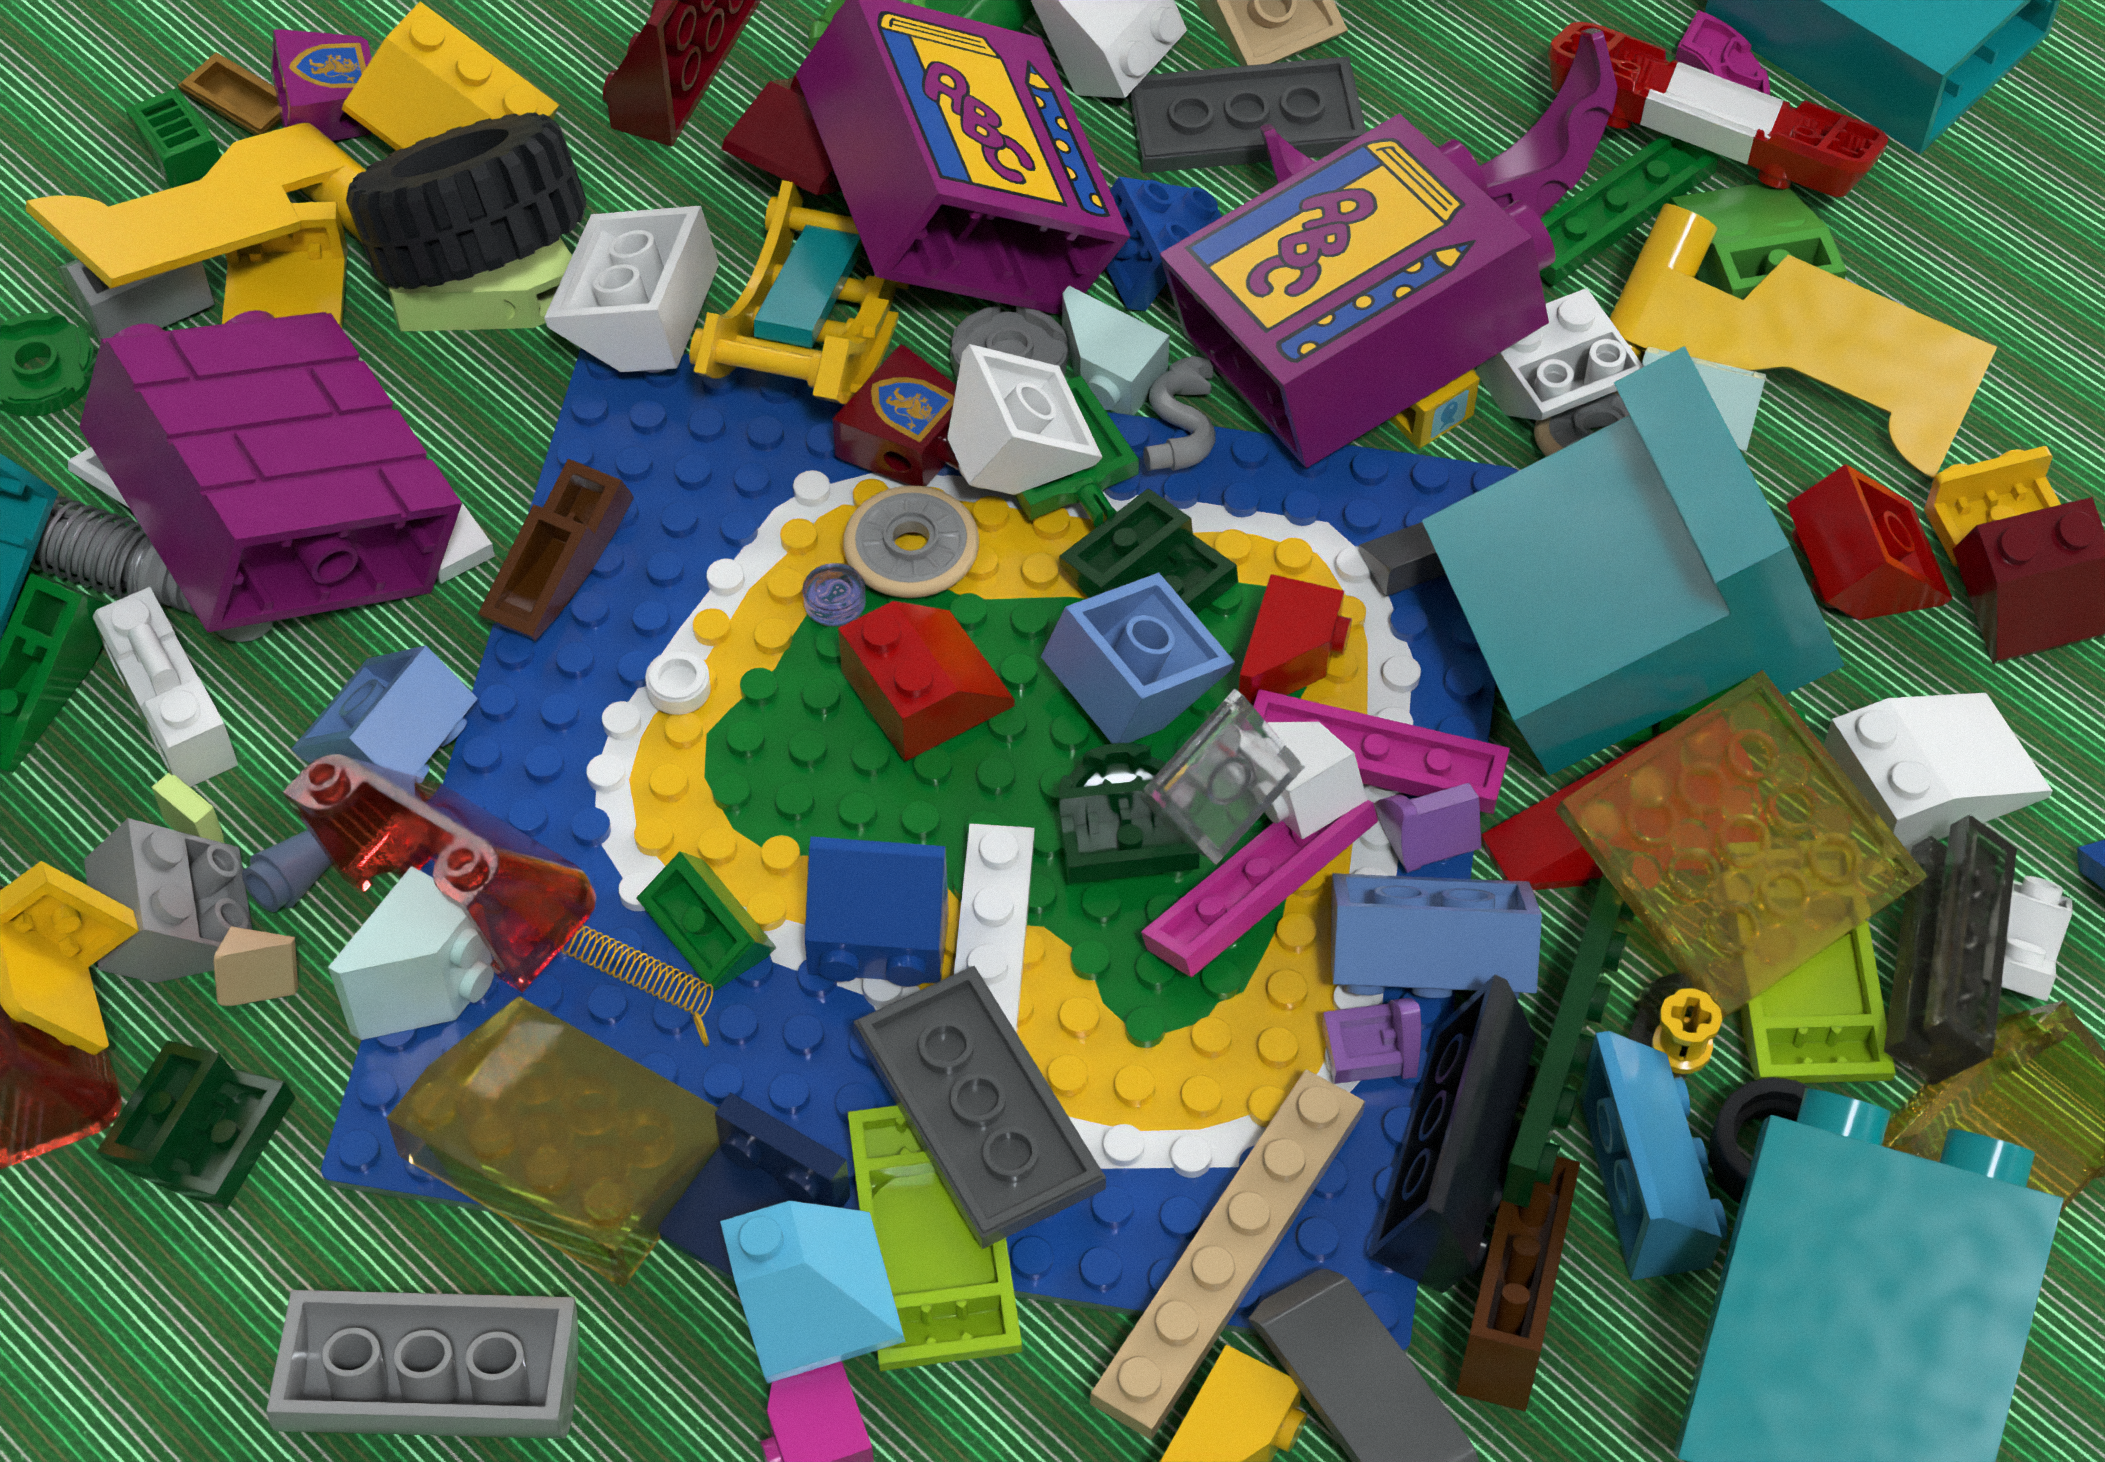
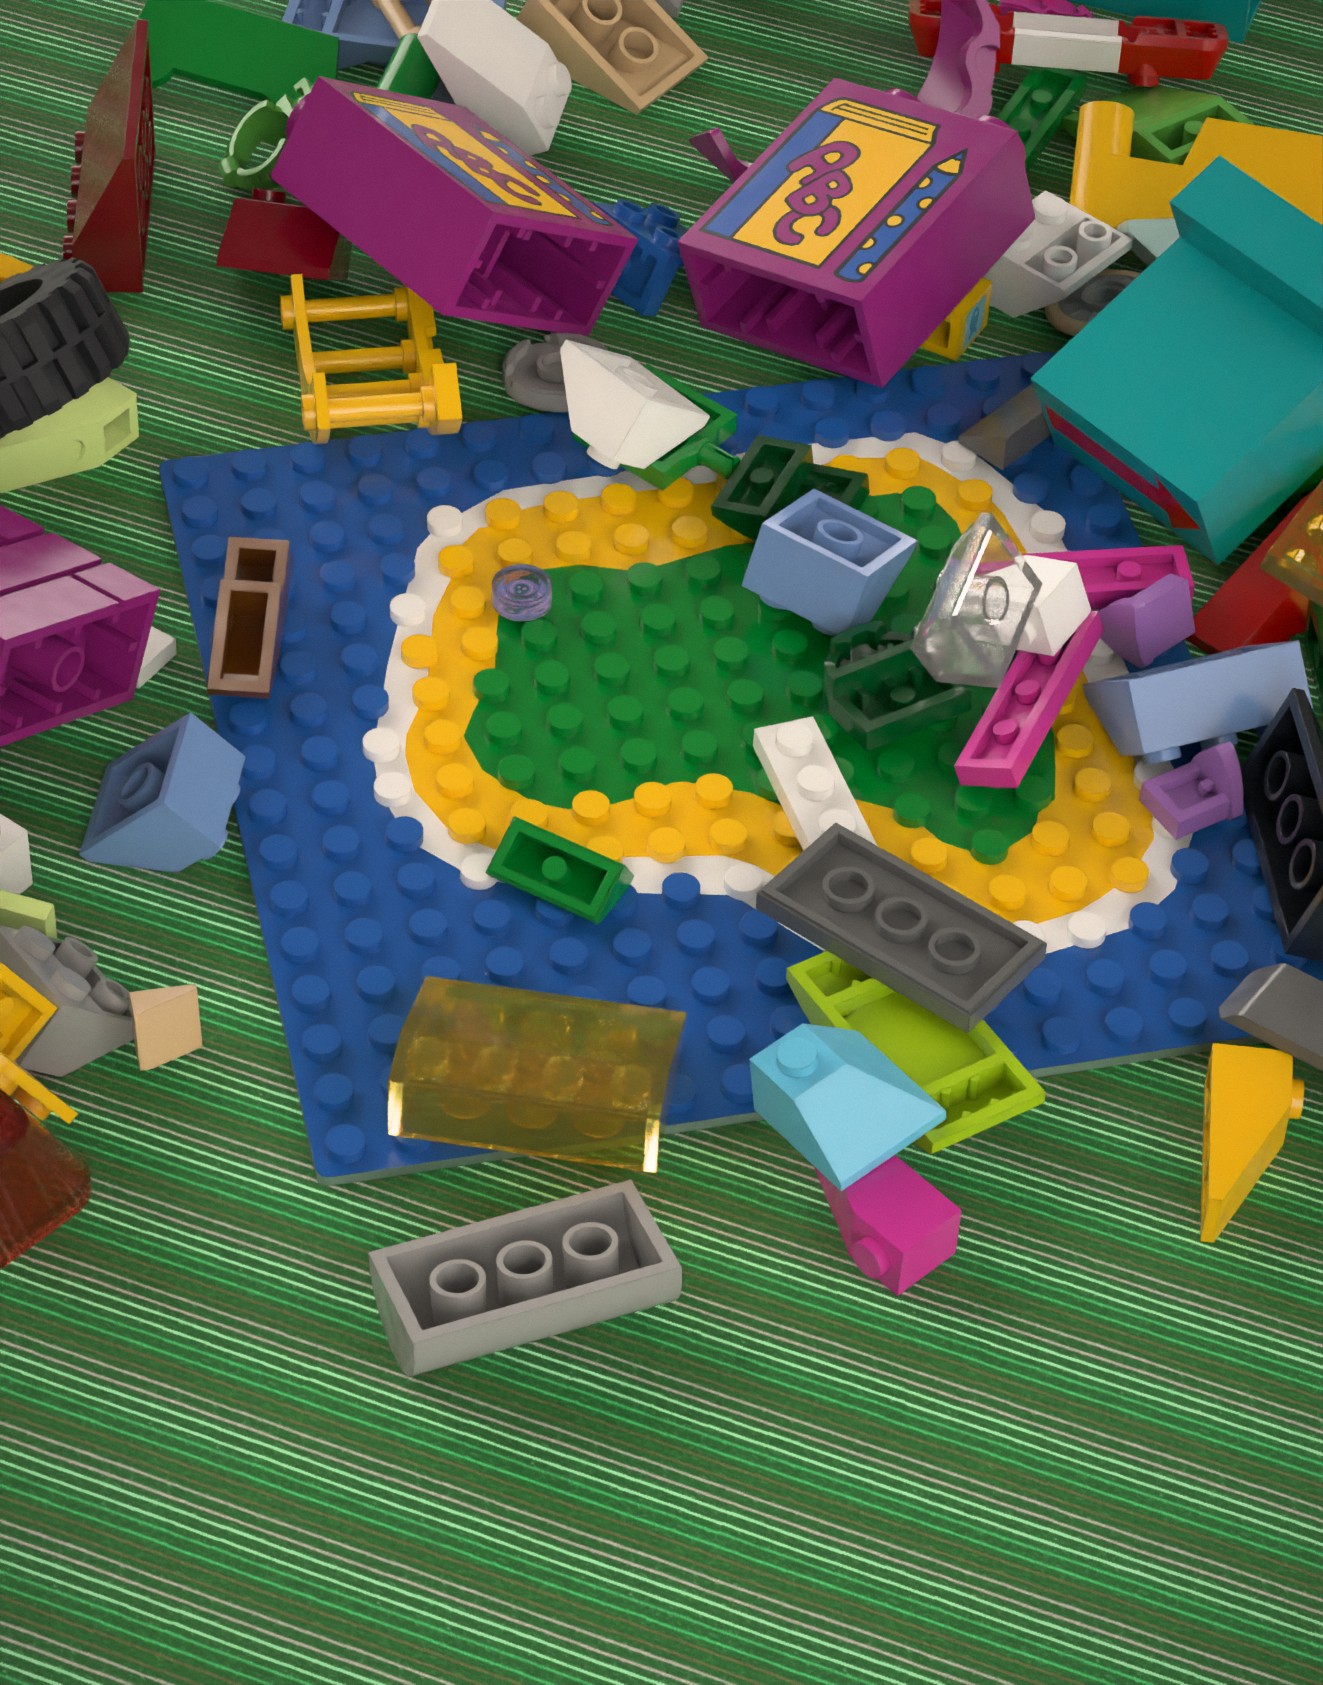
camera: 25 degrees left, 10 degrees down
dark green slope [97,1040,295,1210] -> none
sand blue cone [242,823,342,912] -> none
clear red windscreen [282,754,597,993] -> none
light aqua slope [328,866,495,1040] -> none
yellow piece [510,914,713,1047] -> none
white slope [544,206,719,373] -> none
white tile [645,650,711,715] -> none
dark blue bracket [658,1092,850,1283] -> none
teal tile [754,225,862,348] -> none
blue slope [805,836,949,987] -> none
dark red torso [832,344,959,486] -> none
red slope [838,601,1015,761] -> none
light grey wheel [843,486,979,598] -> none
light aqua slope [1062,286,1170,415] -> none
tan plate [1090,1069,1365,1440] -> none
dark grey tile [1128,56,1367,173] -> none
light grey animal [1143,356,1216,471] -> none
red slope [1237,574,1352,713] -> none

